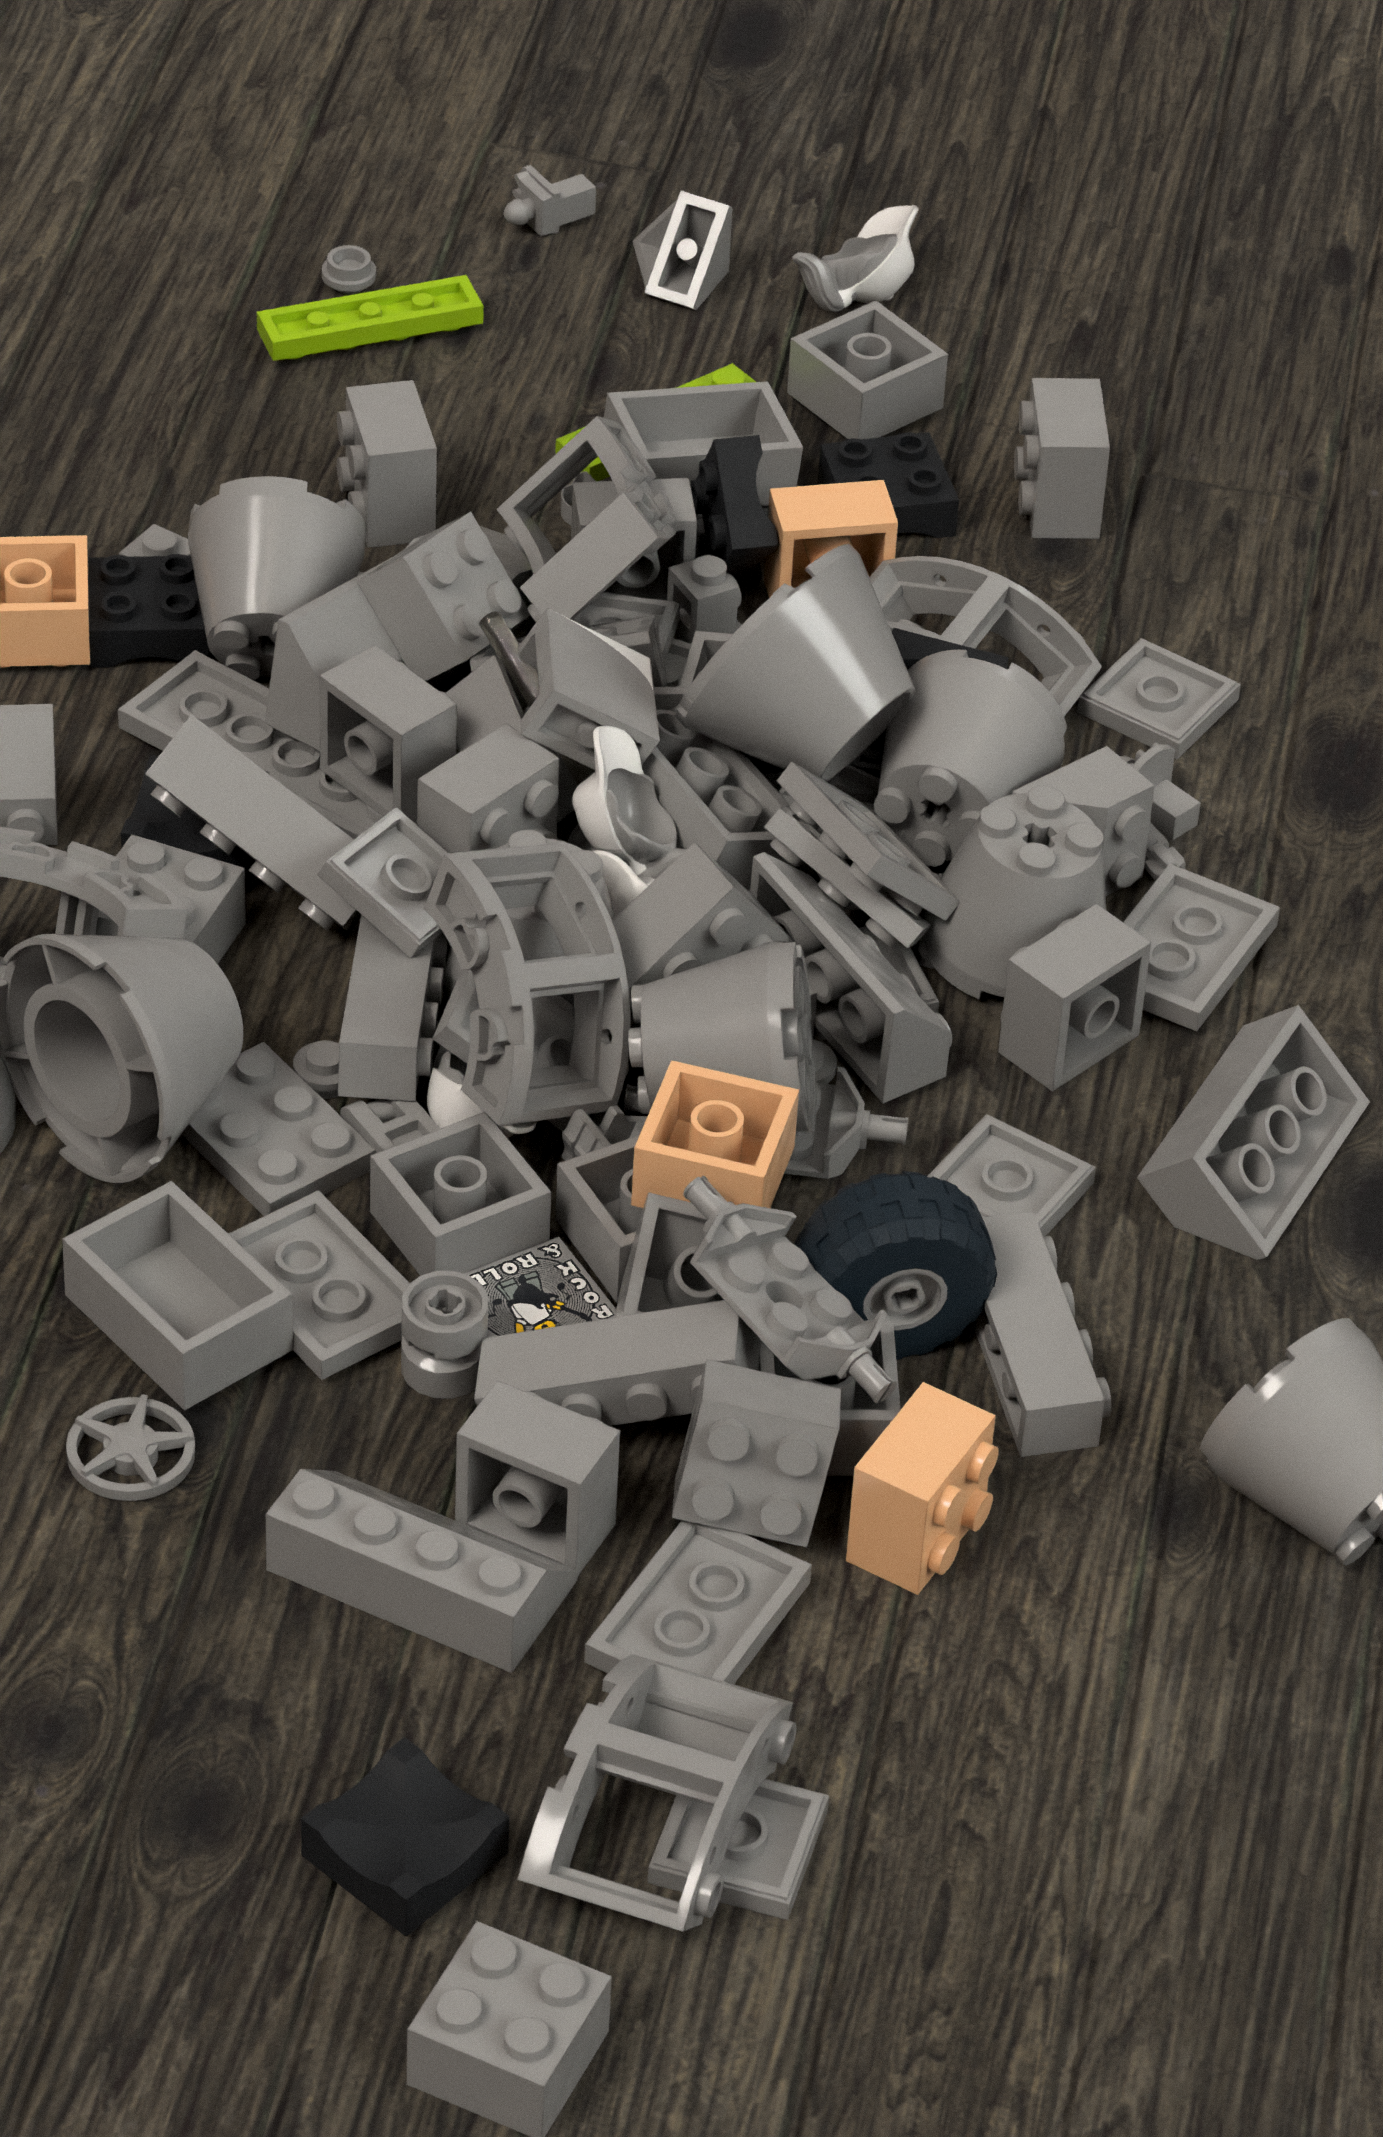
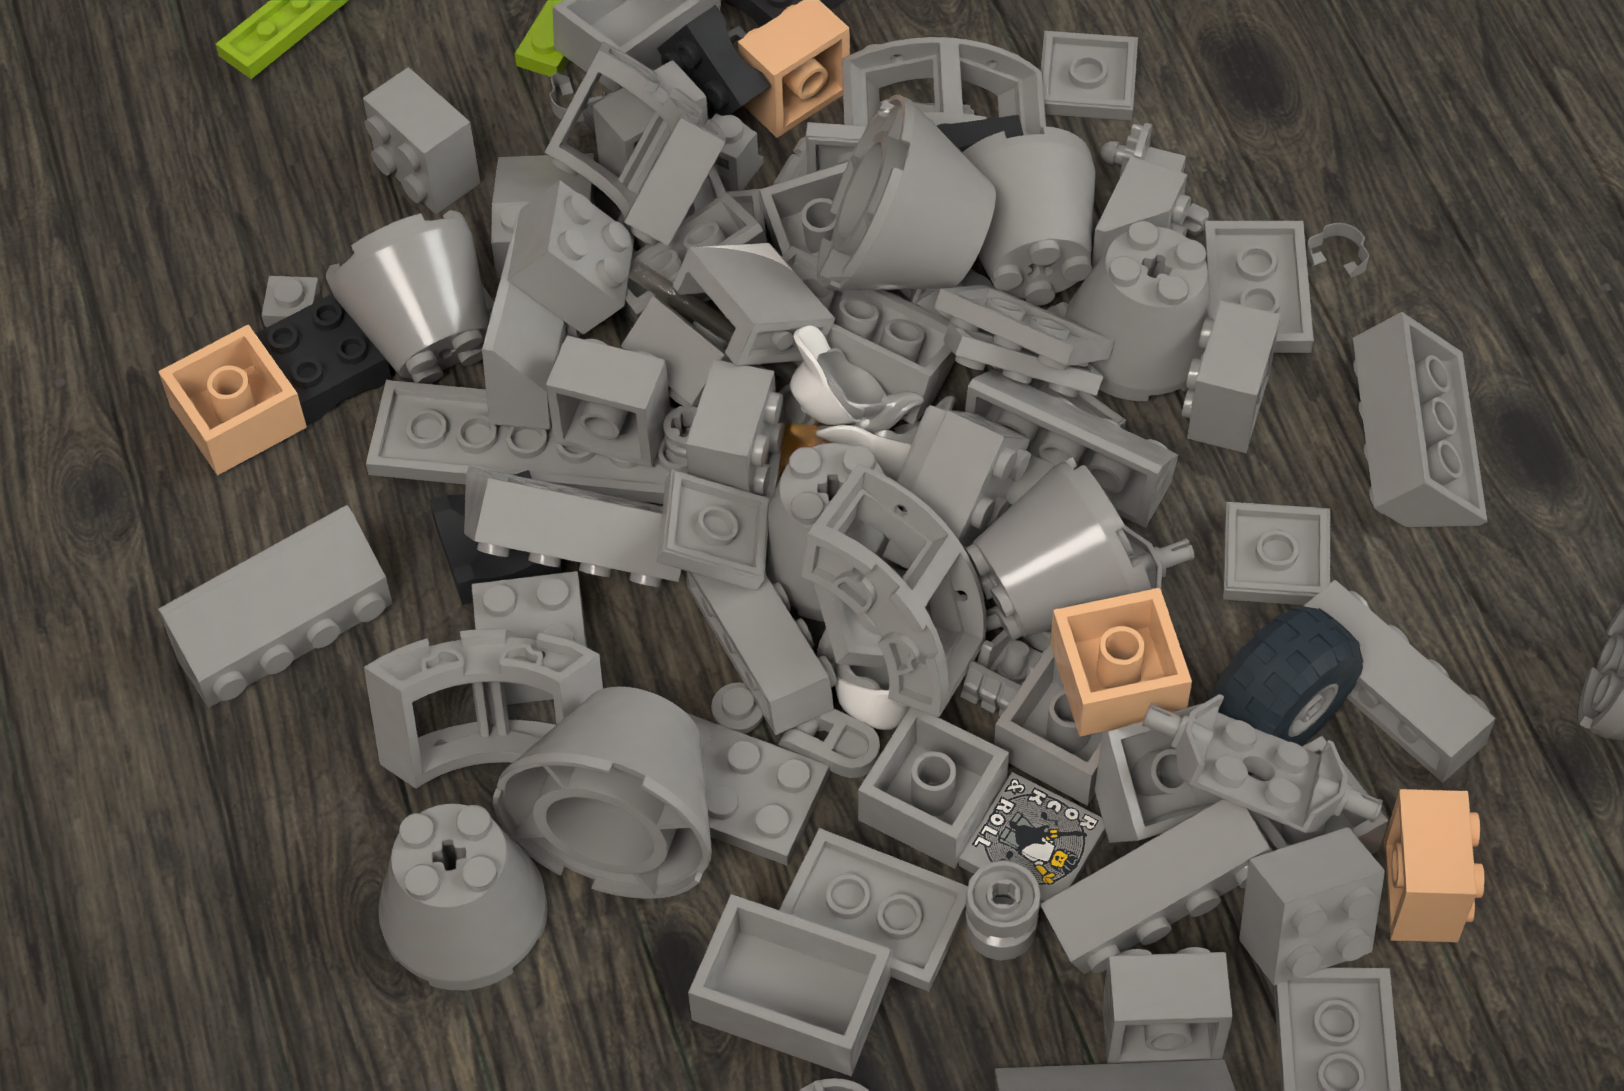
camera: 25 degrees left, 15 degrees up
none -> light grey piece [1306,223,1369,277]

